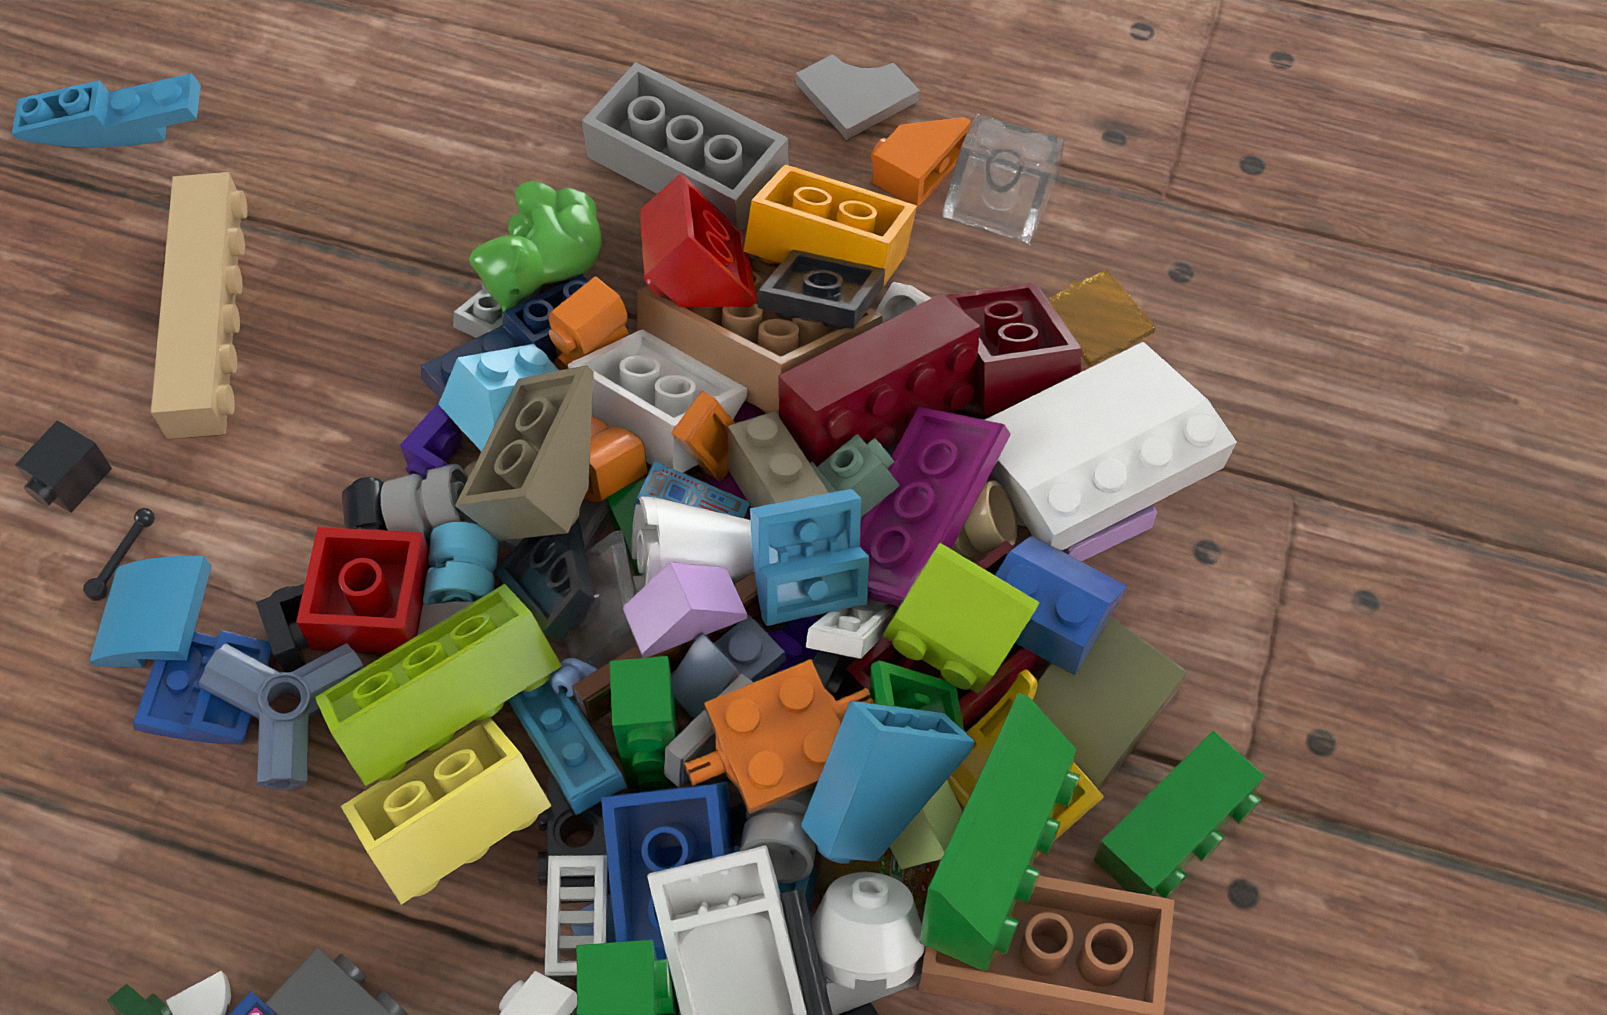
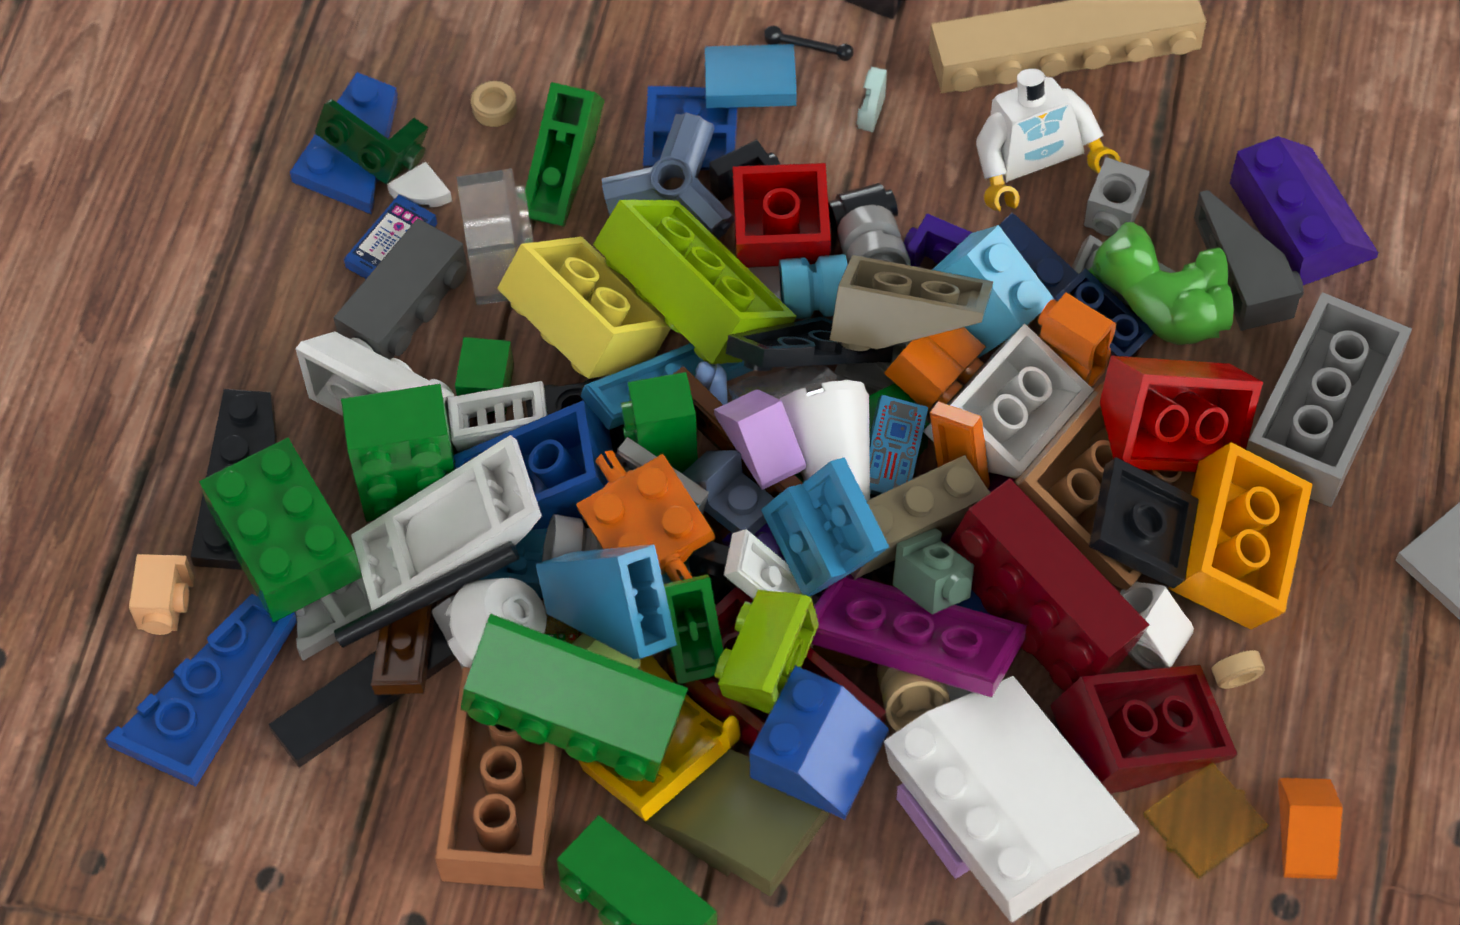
camera: 85 degrees right, 0 degrees up
orange slope [871,117,972,209] -> none
clear slope [942,113,1065,243] -> none
none -> green brick [455,337,514,415]
none -> clear brick [456,168,533,305]
none -> tan tile [471,81,517,127]
none -> green slope [519,82,605,227]
none -> light aqua tile [856,67,887,132]
none -> white torso [976,68,1121,212]
none -> light grey brick [1084,157,1150,236]
none -> dark grey slope [1194,190,1304,331]
none -> tan tile [1211,650,1265,689]
none -> dark purple slope [1230,136,1379,286]
none -> orange slope [1278,778,1343,879]

